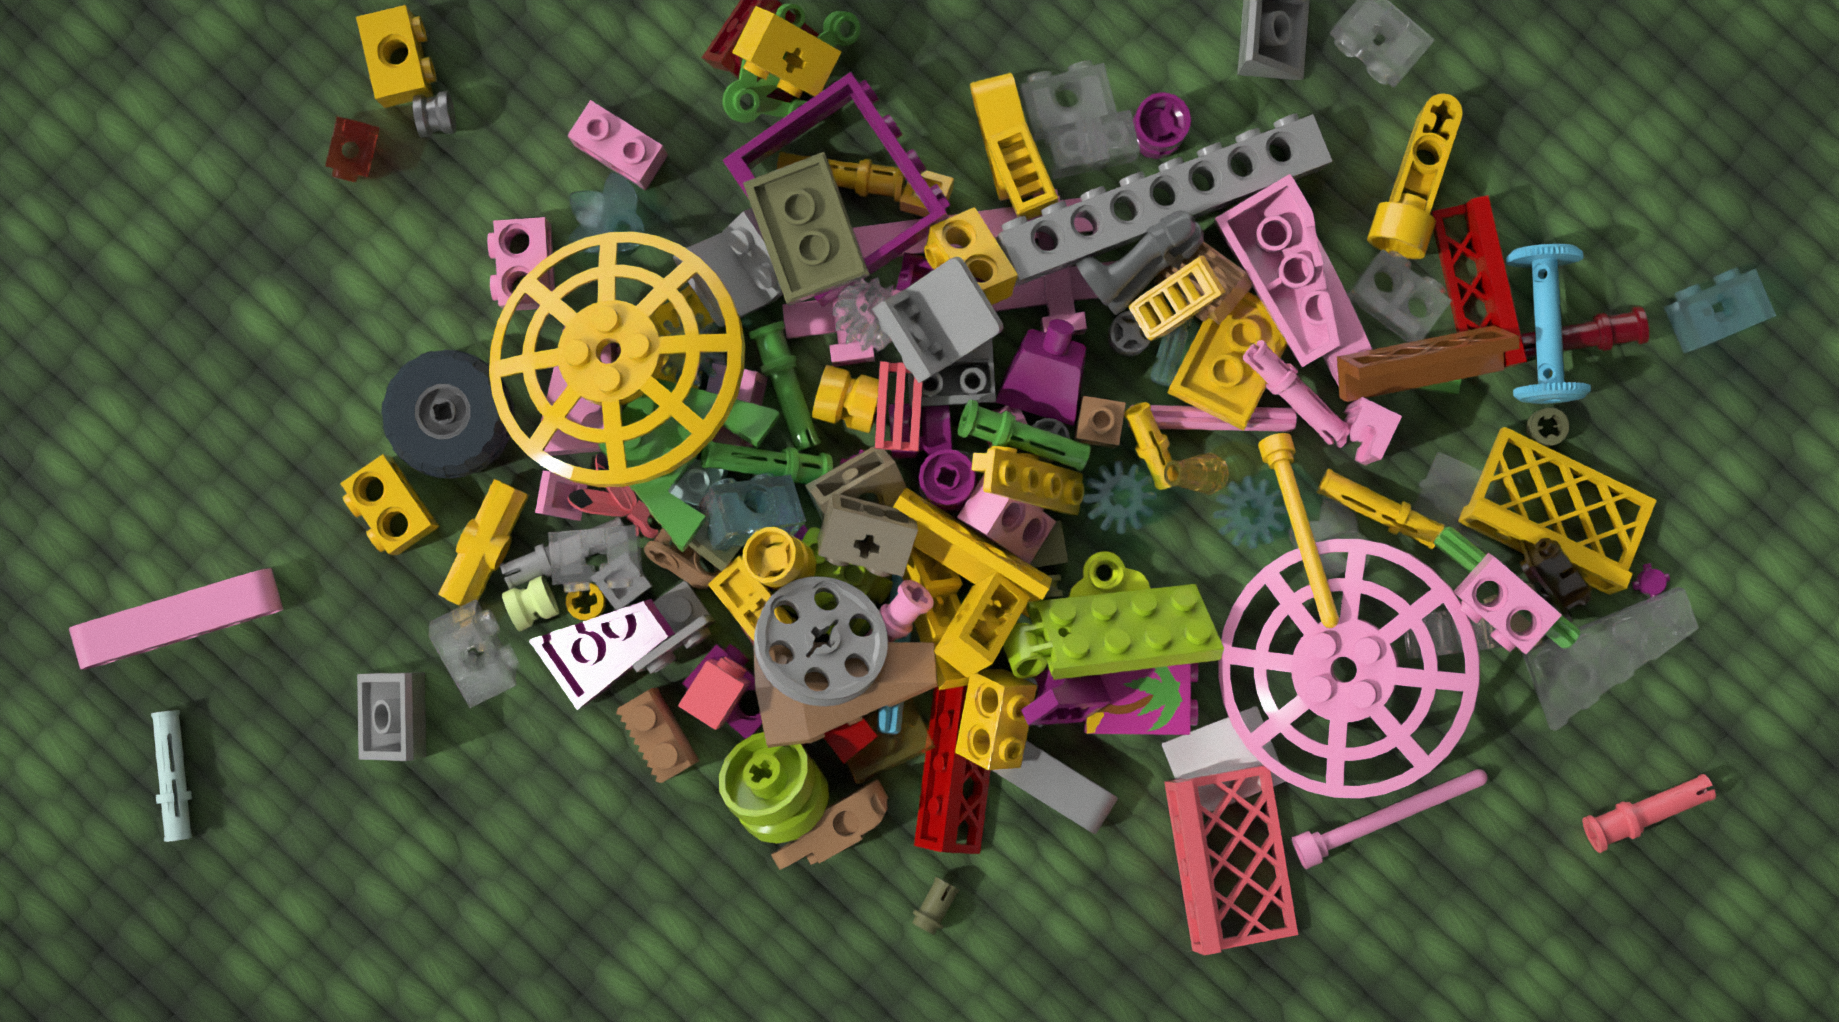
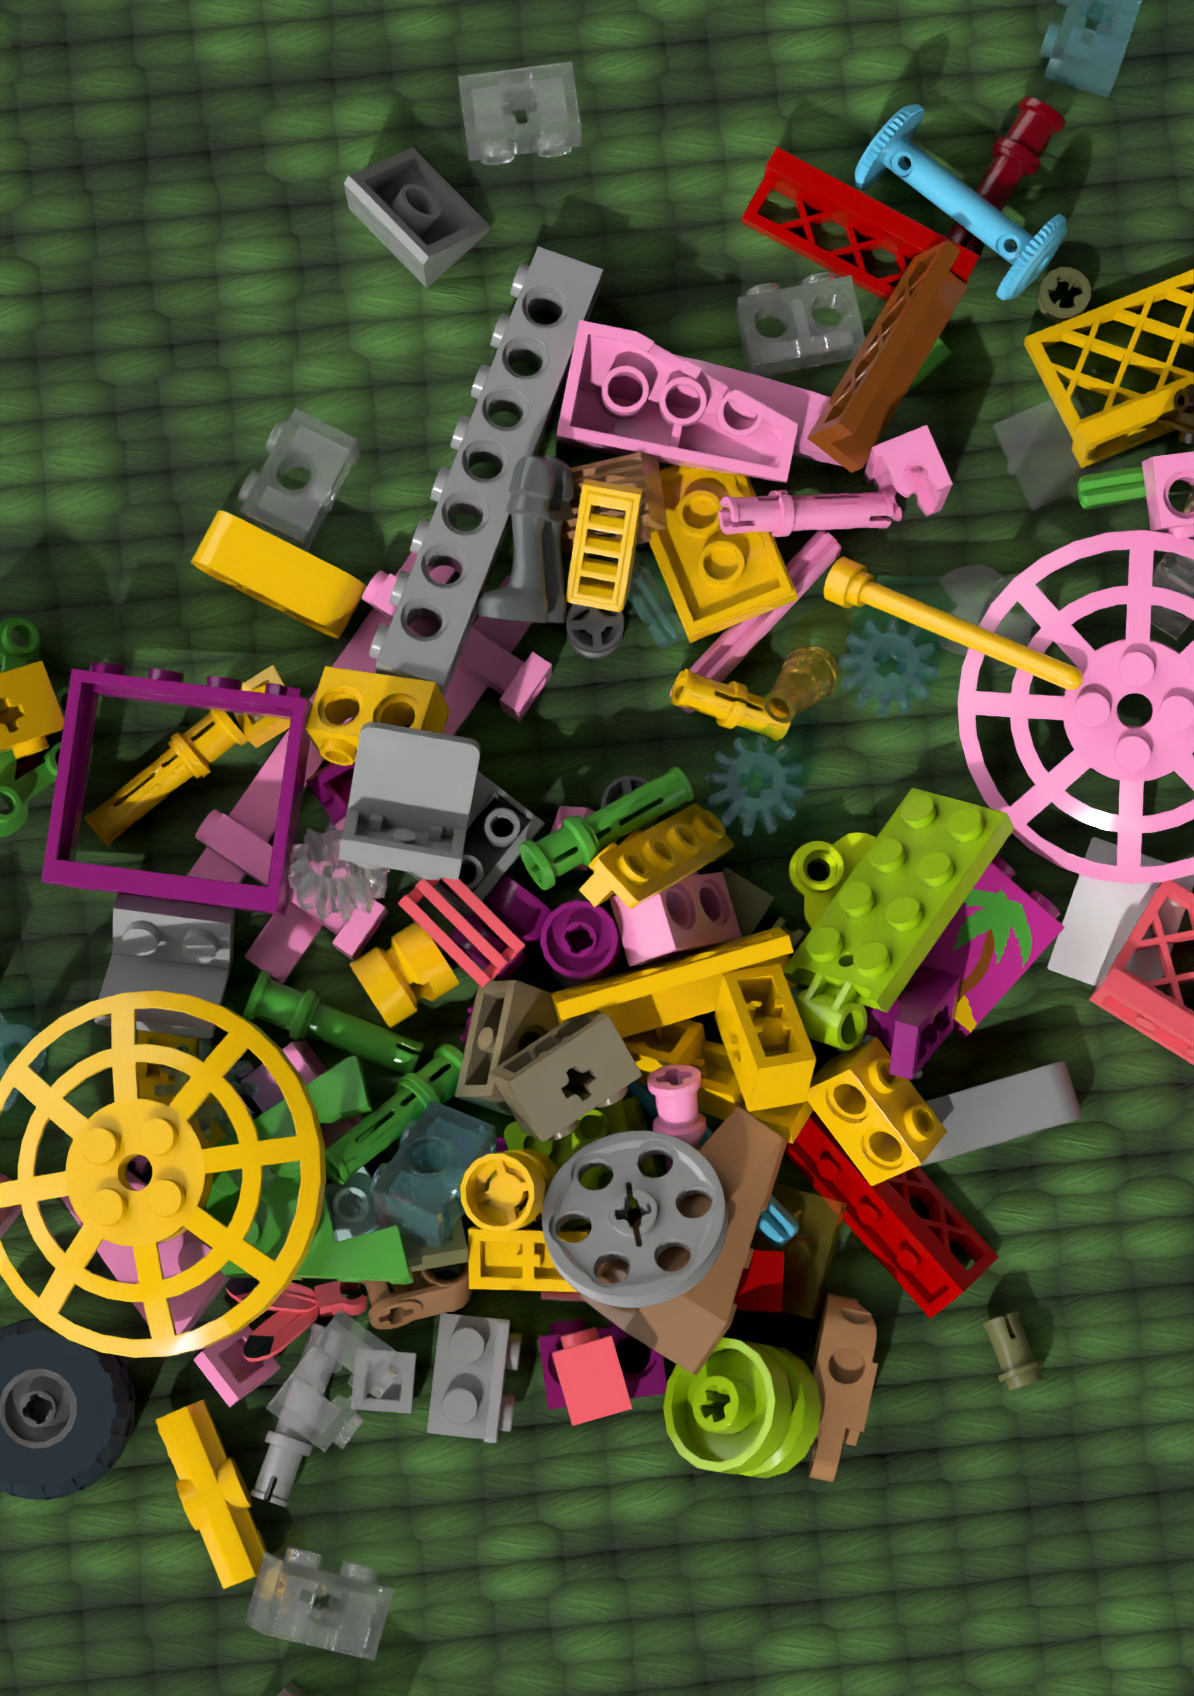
camera: 50 degrees left, 5 degrees down
yellow brick [340,454,440,555] -> none
yellowish green wheel [502,576,559,631] -> none
wing [529,599,675,709] -> none
yellow bush [566,582,607,620] -> none
medium nougat brick [616,687,700,783] -> none
olive tile [743,152,870,306] -> none
yellow slope [986,122,1059,220] -> none
magenta torso [996,319,1086,426] -> none
clear brick [1044,110,1140,179] -> none
medium nougat brick [1074,396,1126,449] -> none
magenta wheel [1130,92,1191,159] -> none
yellow pin [1316,468,1445,549] -> none
yellow beam [1367,94,1463,259] -> none

